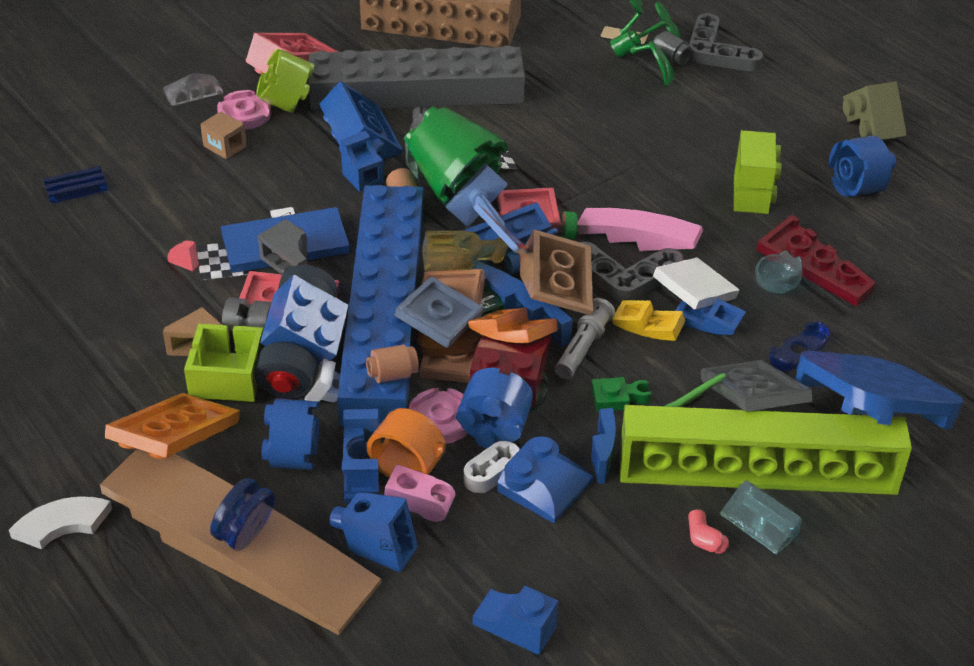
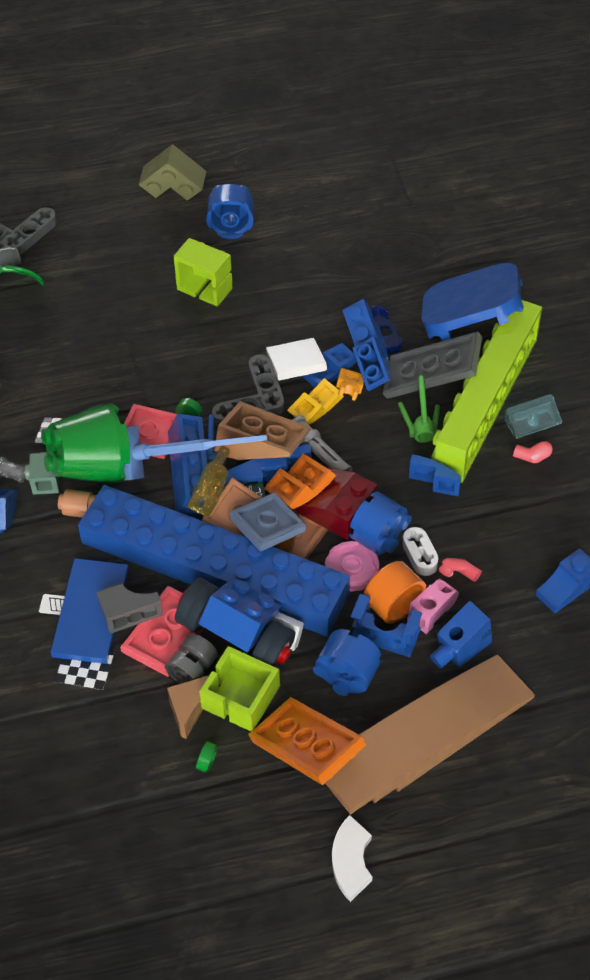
camera: 65 degrees left, 10 degrees up
coral tile [168,240,199,271] -> none
clear blue head [210,478,275,551] -> none
blue brick [340,131,385,192] -> none
nougat brick [366,344,419,383] -> none
blue slope [497,437,593,523] -> none
bright pink slope [577,208,703,251] -> none
green plate [591,377,651,412] -> none
clear light blue hair [755,251,802,295] -> none
dark red wing [756,214,876,307] -> none
none -> green tile [196,741,218,773]
none -> light orange plate [336,368,364,401]
none -> blue slope [342,299,391,391]
none -> coral arm [439,558,482,582]

